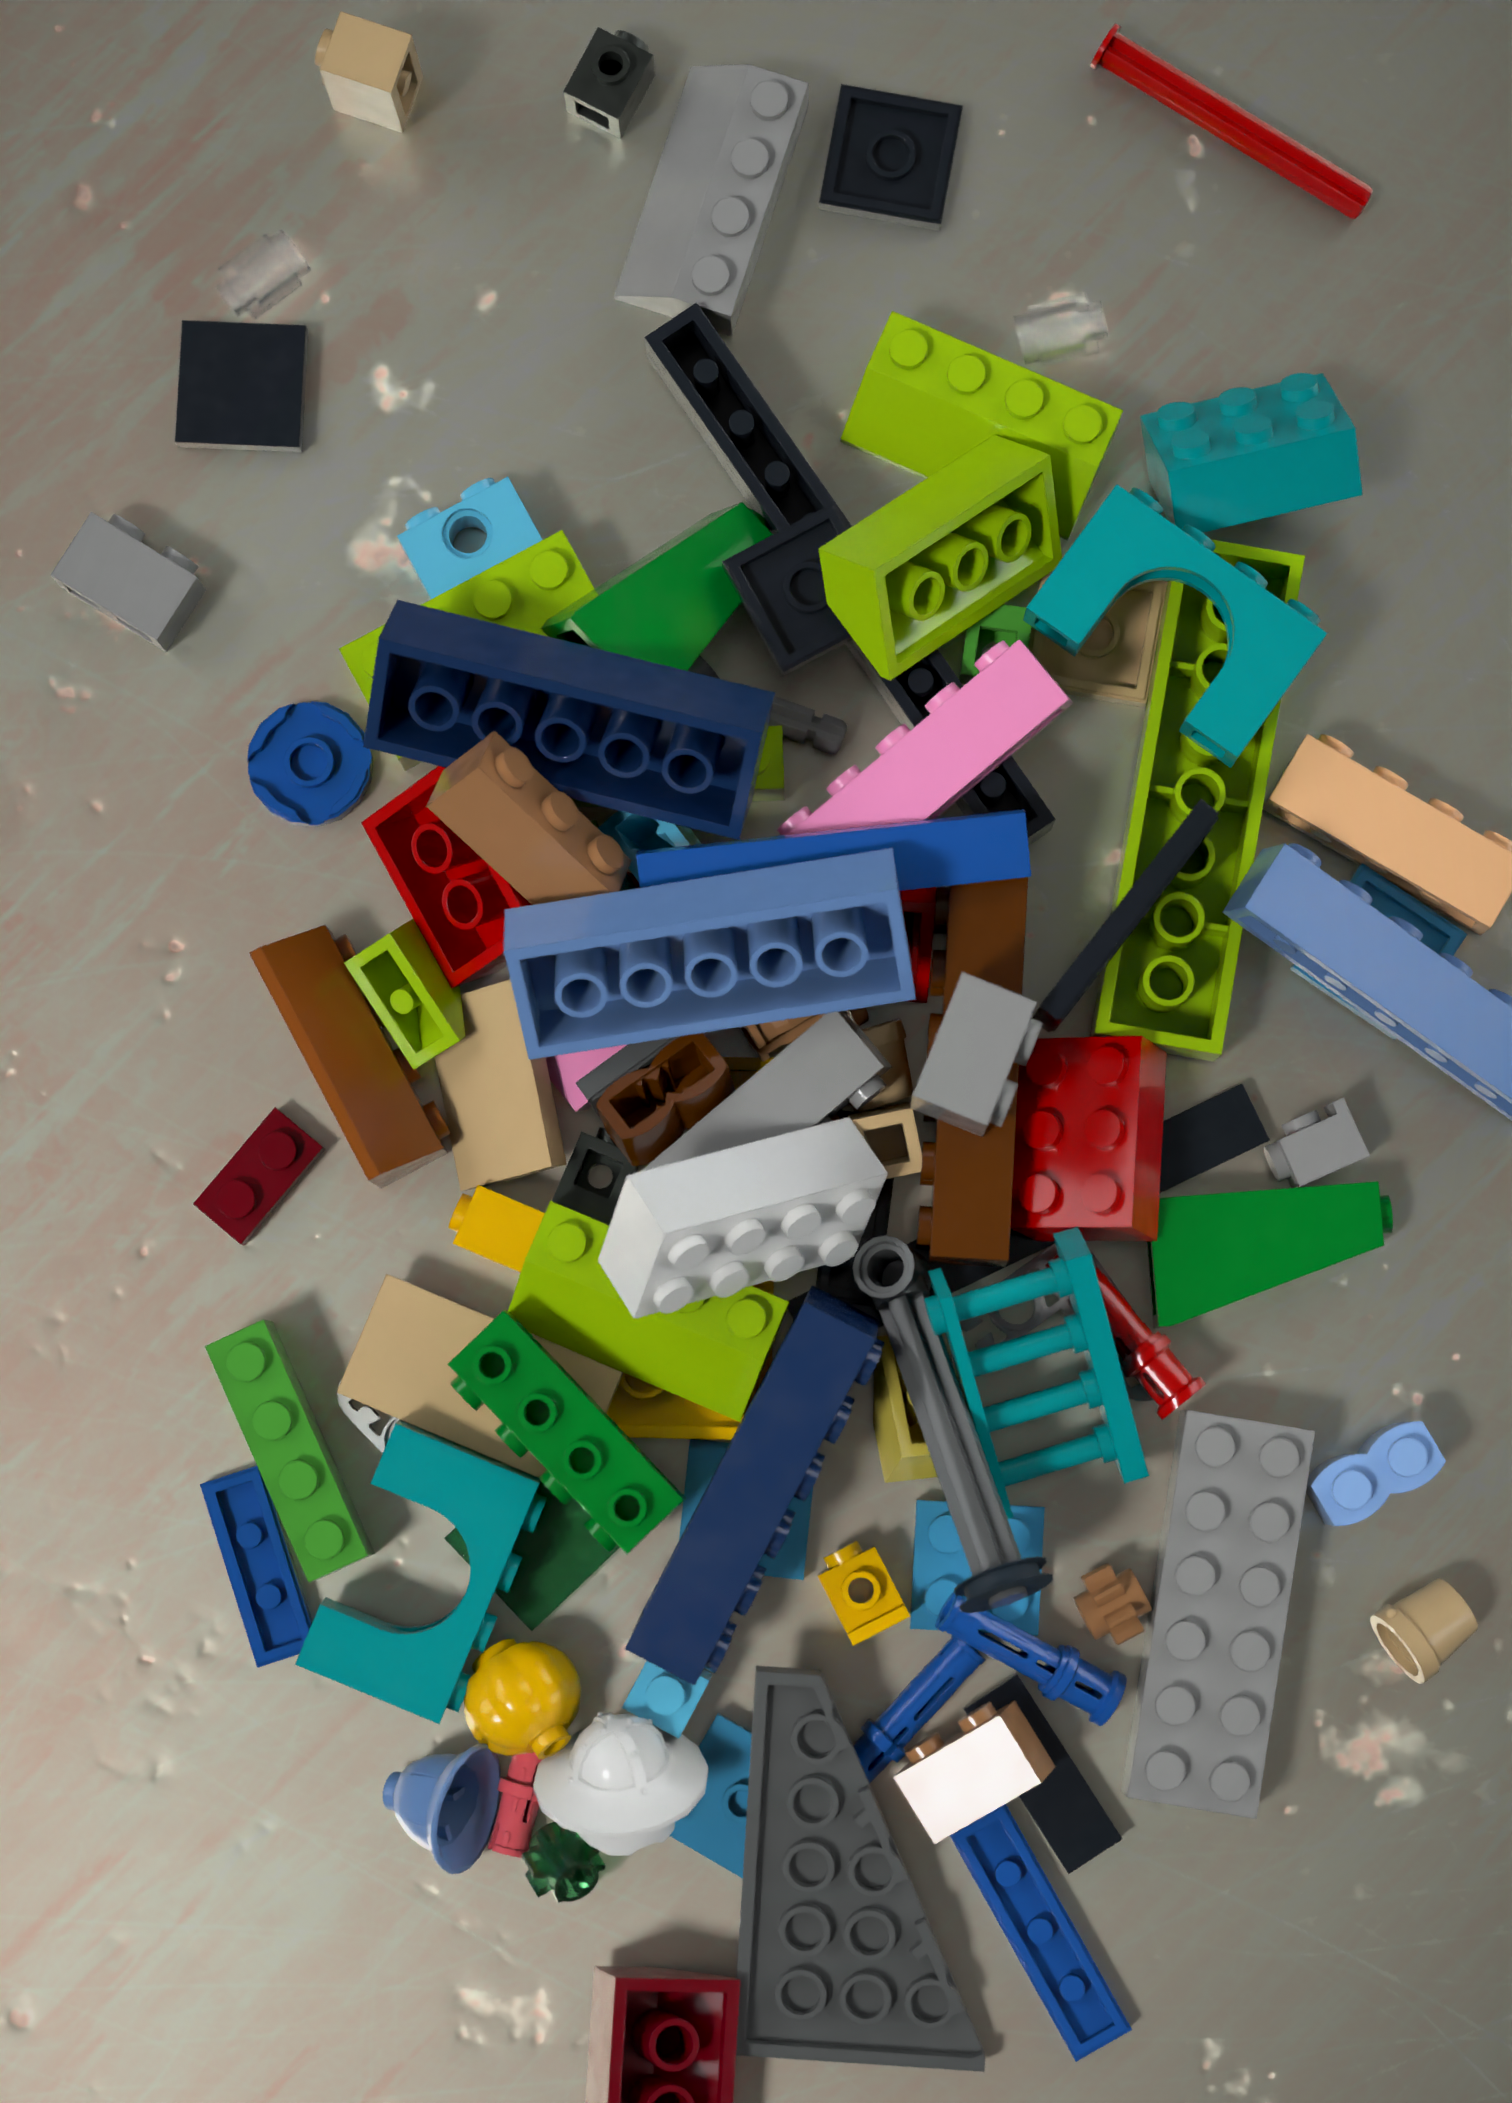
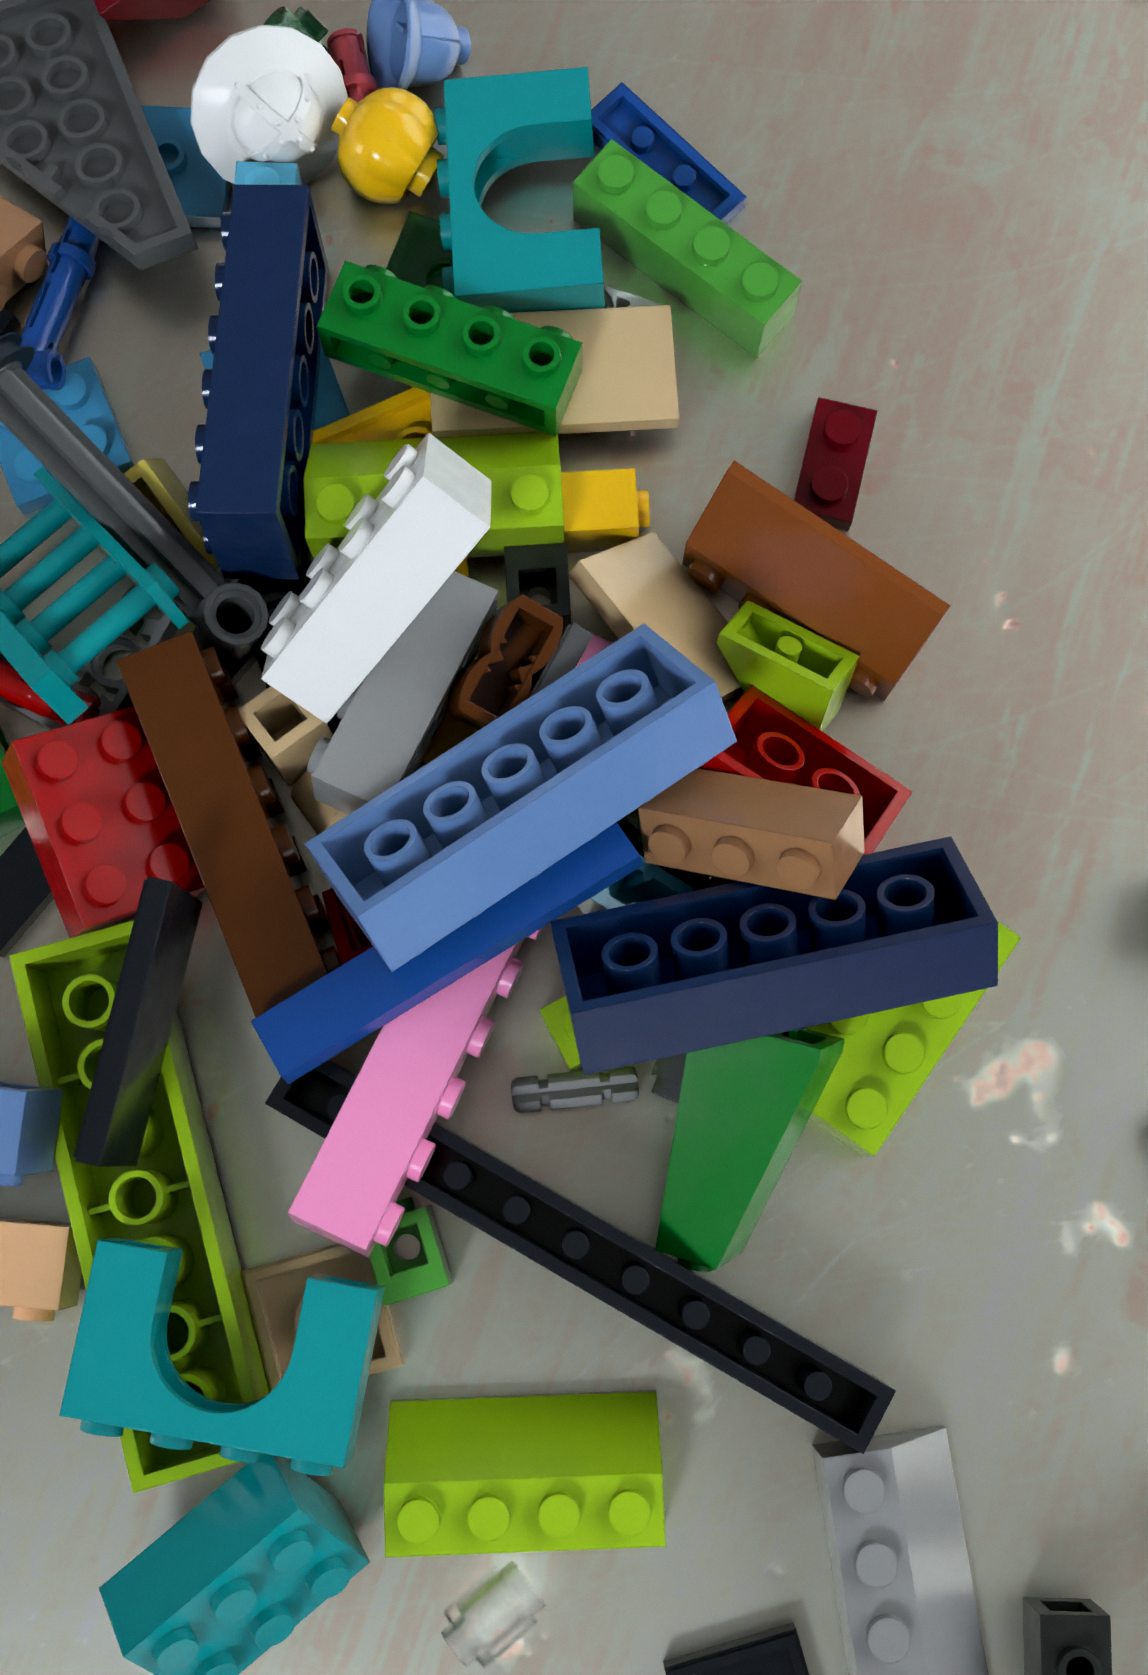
camera: 150 degrees right, 5 degrees down
blue tile [247,701,373,827] -> none
medium azure brick [397,477,543,600] -> none
black tile [722,502,853,676] -> none
yellow brick [817,1541,911,1646] -> none
lime slope [818,435,1062,681] -> none
light grey brick [910,972,1043,1137] -> none

